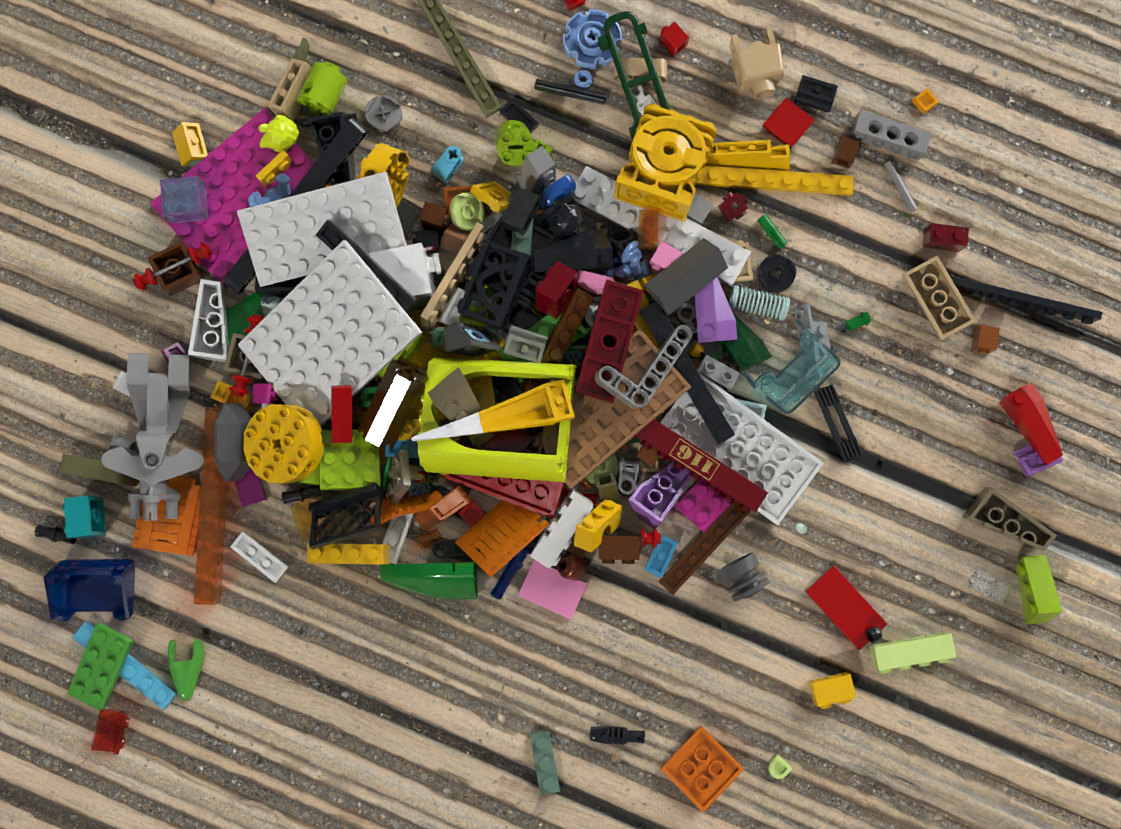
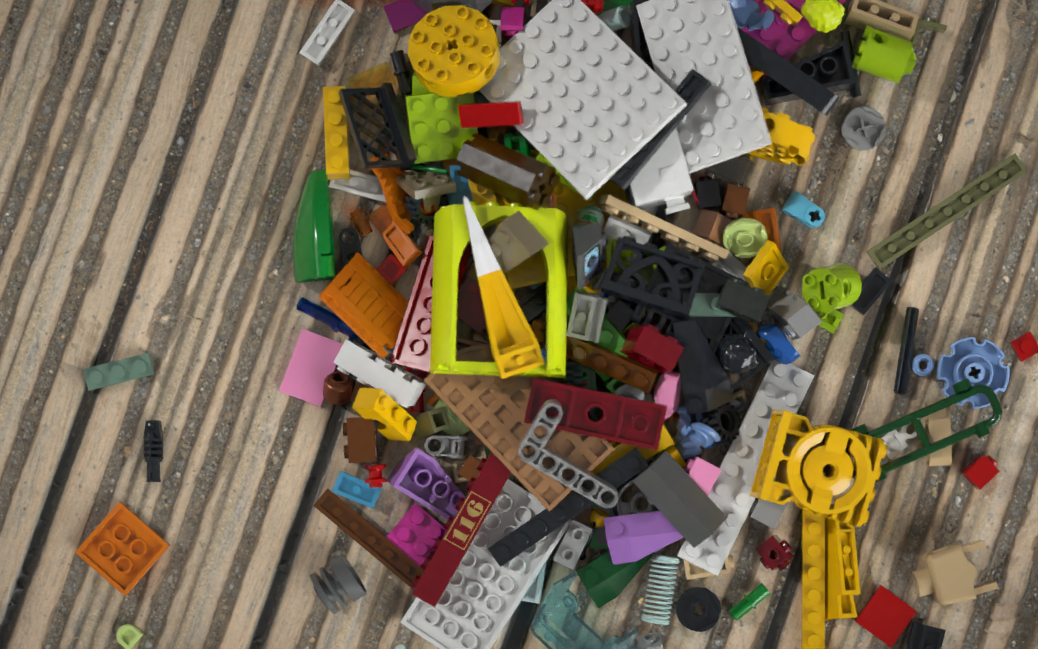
camera: 85 degrees right, 5 degrees up
clear orange plate [638,210,658,249] -> none

